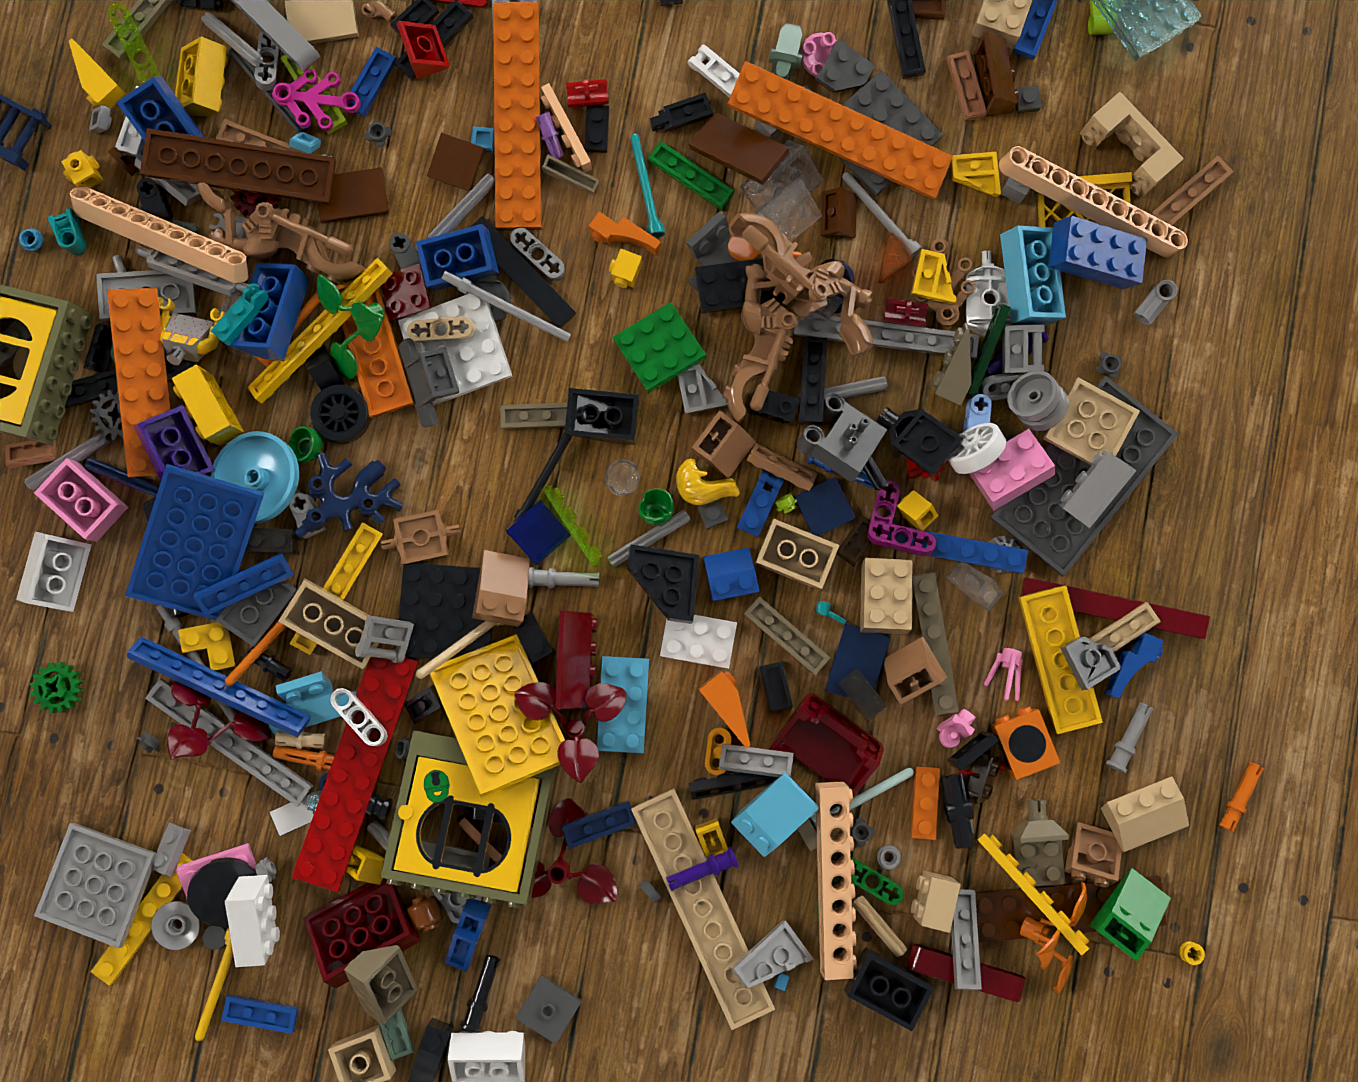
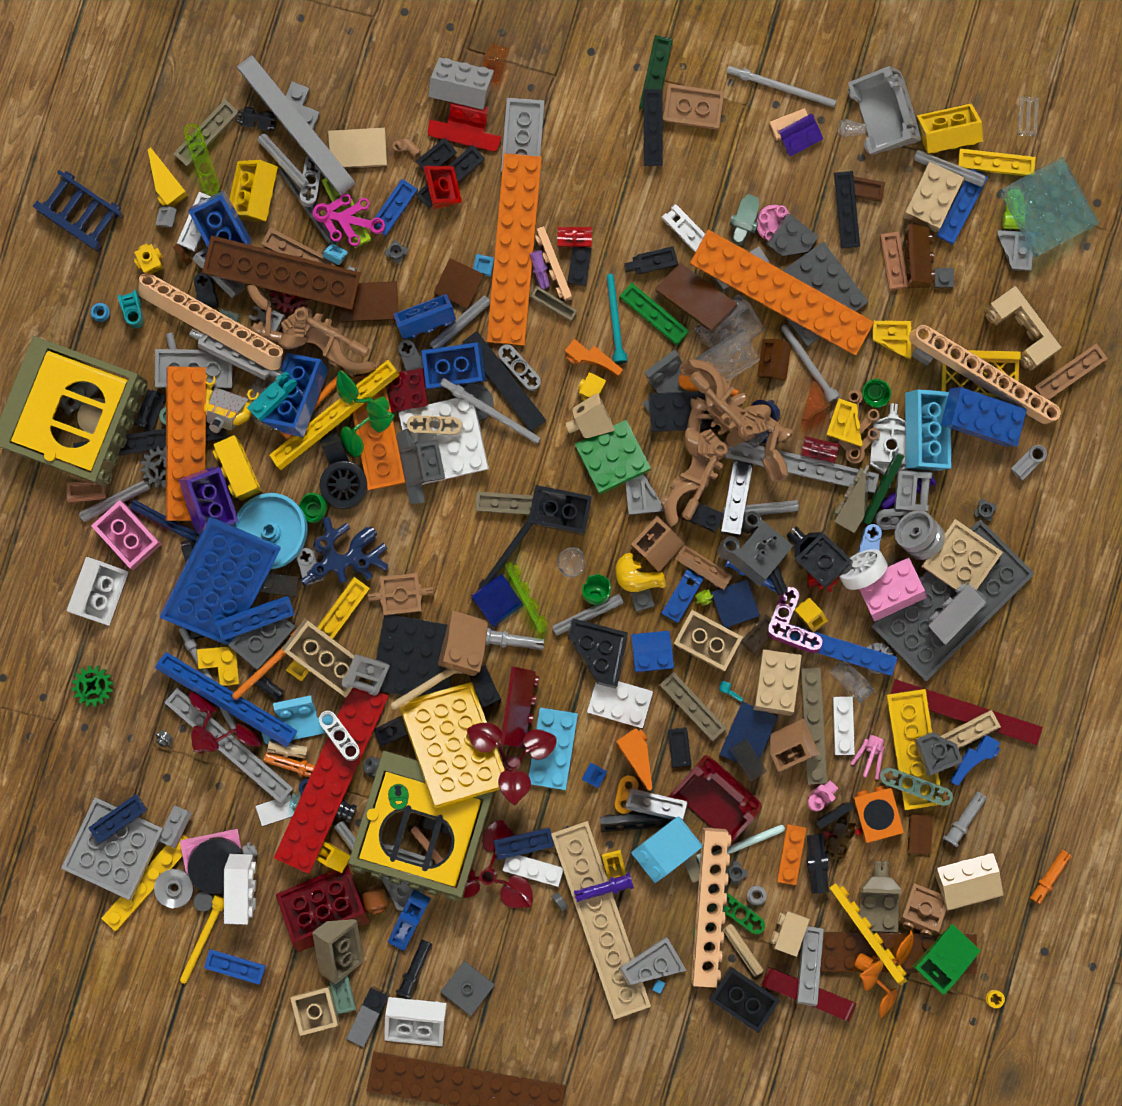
camera: 10 degrees right, 0 degrees up
none -> dark blue plate [88,794,148,844]
none -> blue slope [393,294,456,340]
none -> white plate [503,855,563,887]
none -> tan torso [565,393,614,438]
none -> blue plate [582,762,607,788]
none -> white plate [833,697,855,755]
none -> green hair [862,378,892,408]
none -> sand green beam [880,767,953,806]
none -> reddish brown panel [907,814,933,855]
none -> light grey wing [998,230,1035,272]

